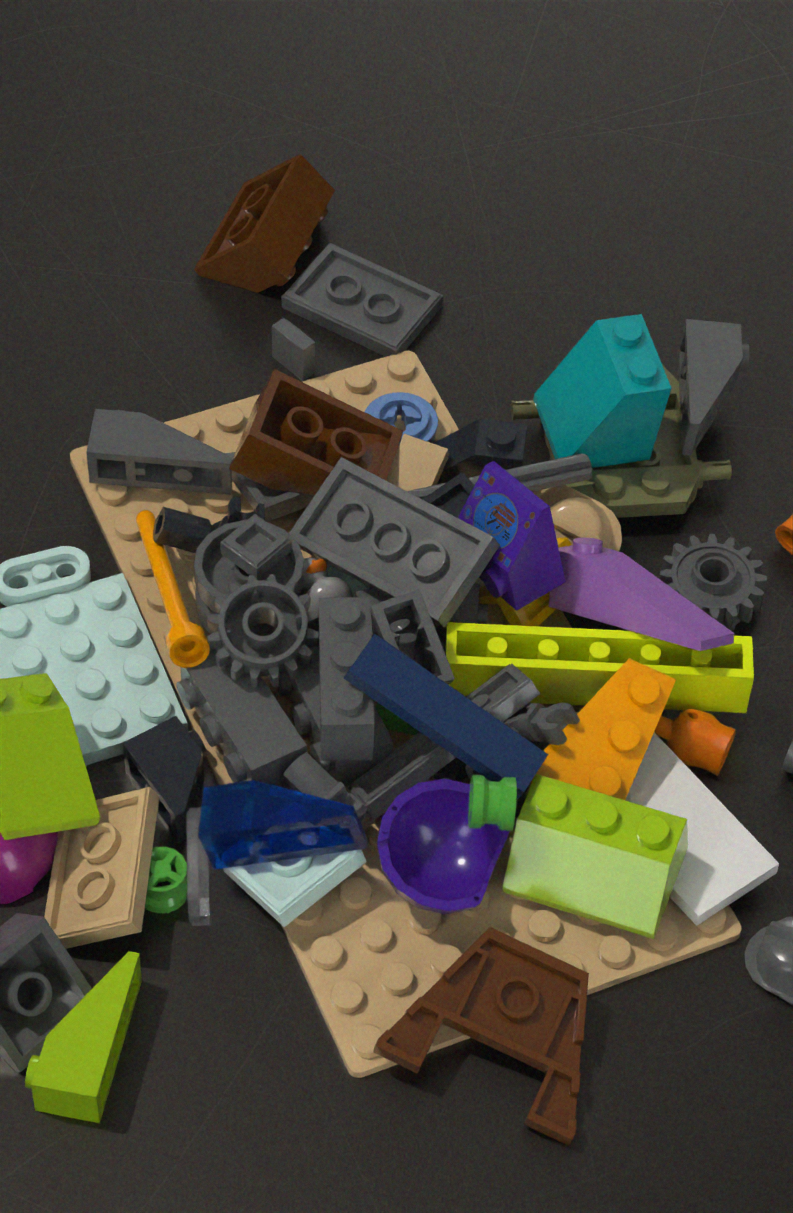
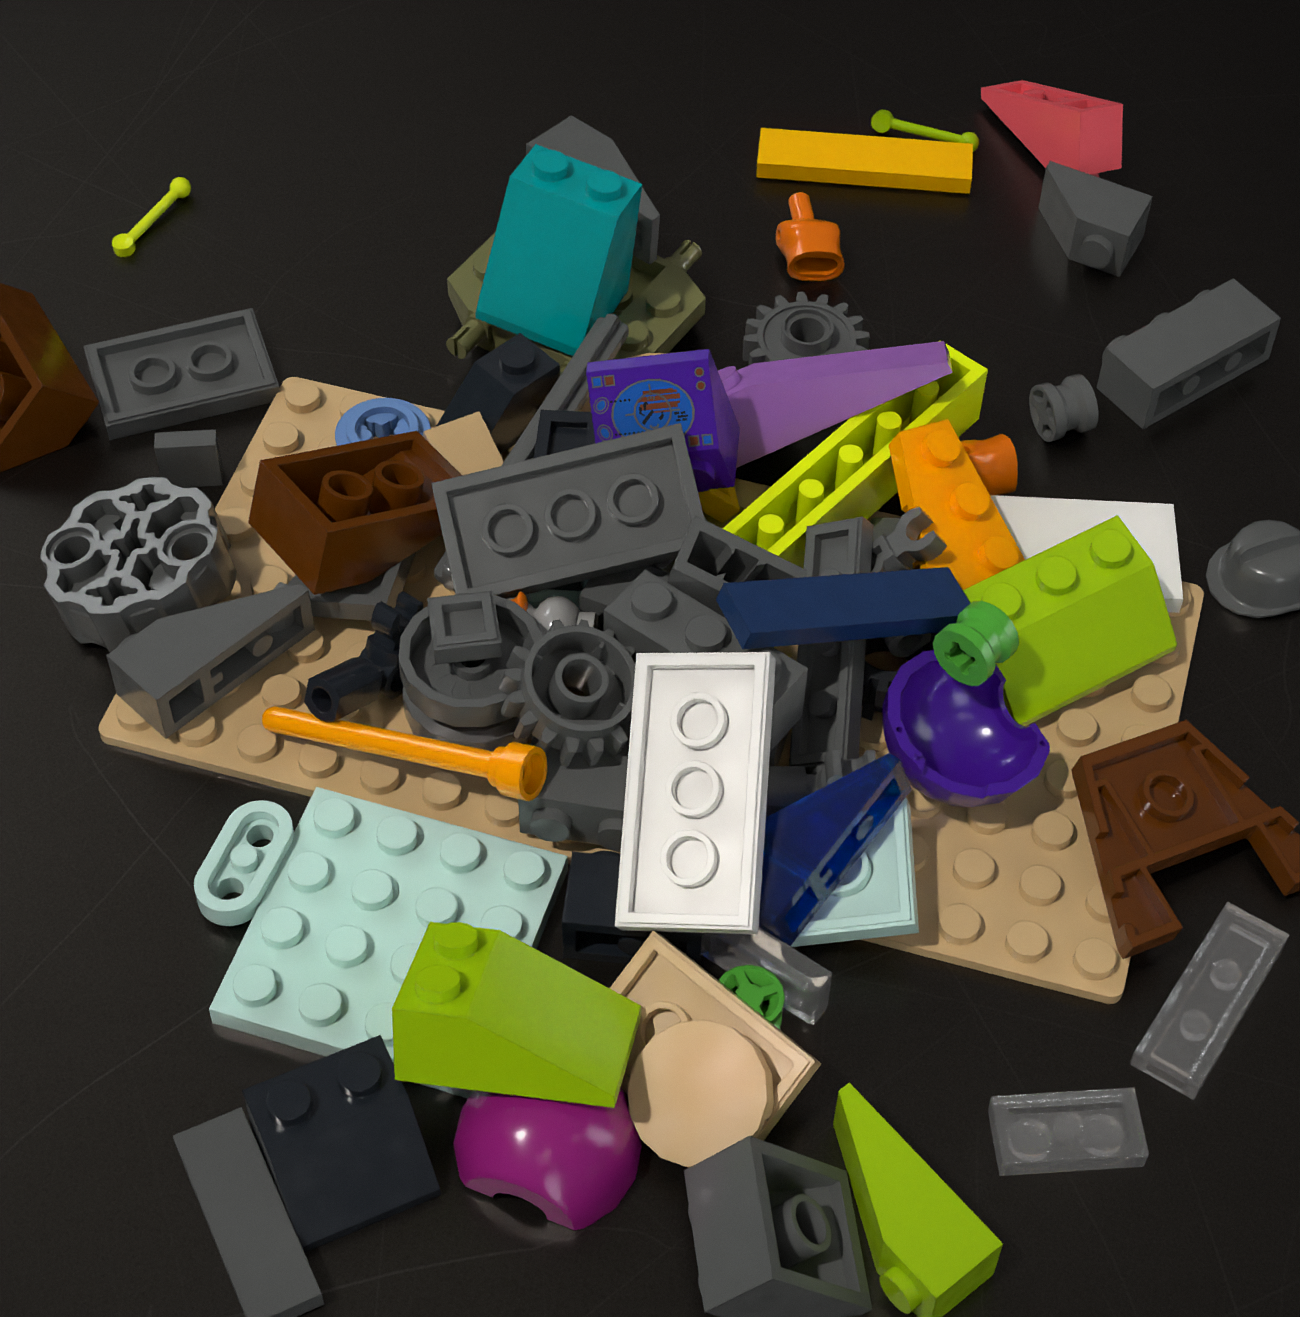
camera: 50 degrees left, 0 degrees up
none -> dark grey connector [40,477,237,653]
none -> neon yellow hinge [112,177,191,257]
none -> white tile [615,652,776,934]
none -> tan tile [627,1019,774,1168]
none -> clear plate [988,1088,1149,1176]
none -> clear tile [1130,902,1289,1100]

